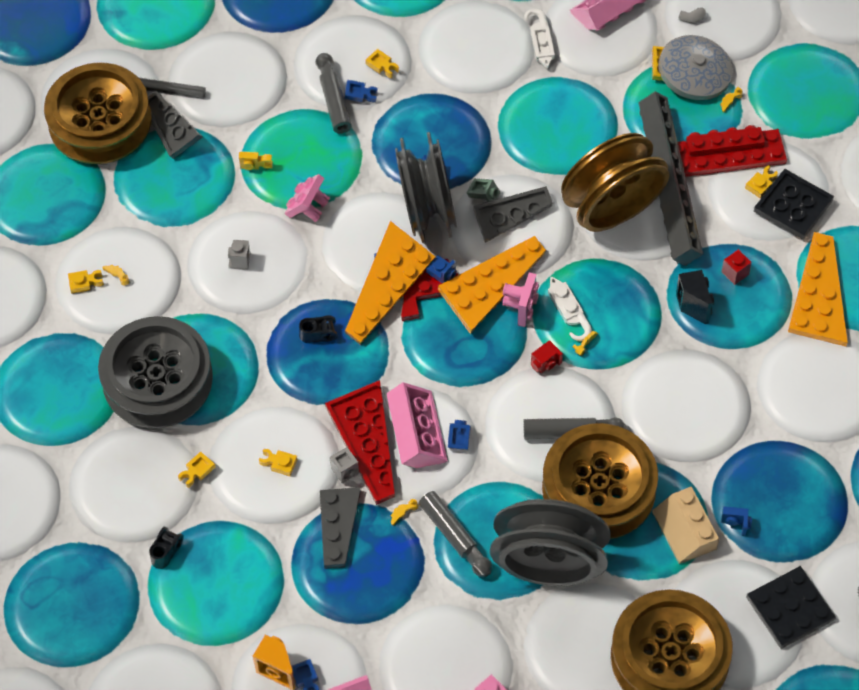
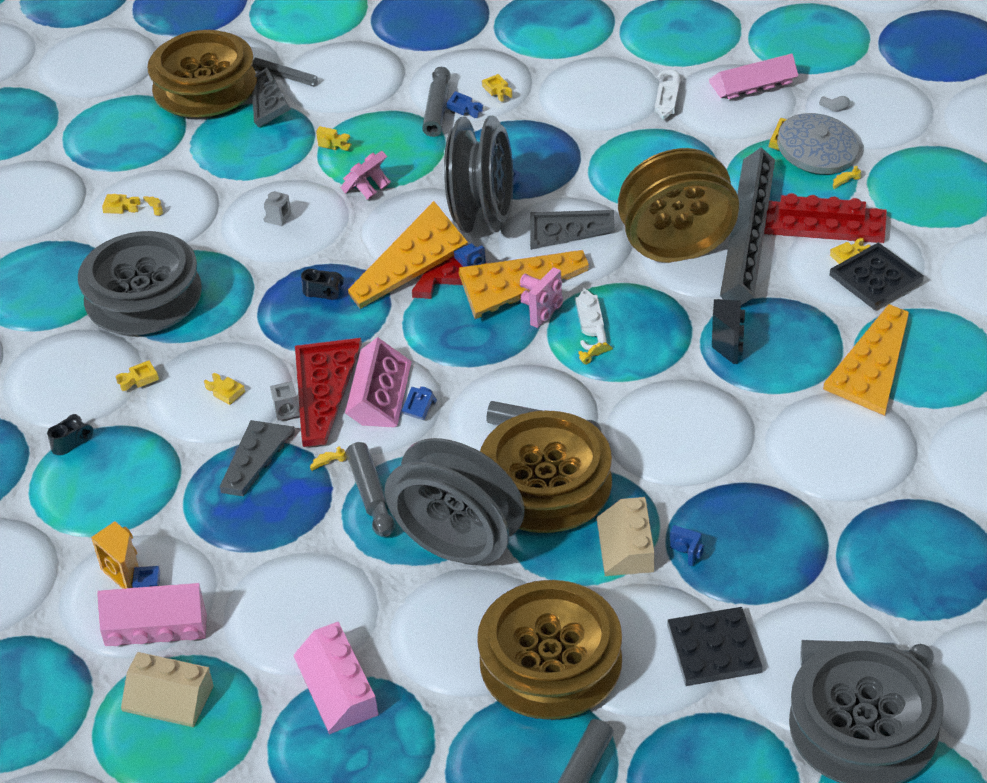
camera: 20 degrees right, 15 degrees down
sand green bracket [466,178,500,202] -> none
red brick [531,340,563,374] -> none
red brick [722,249,752,285] -> none

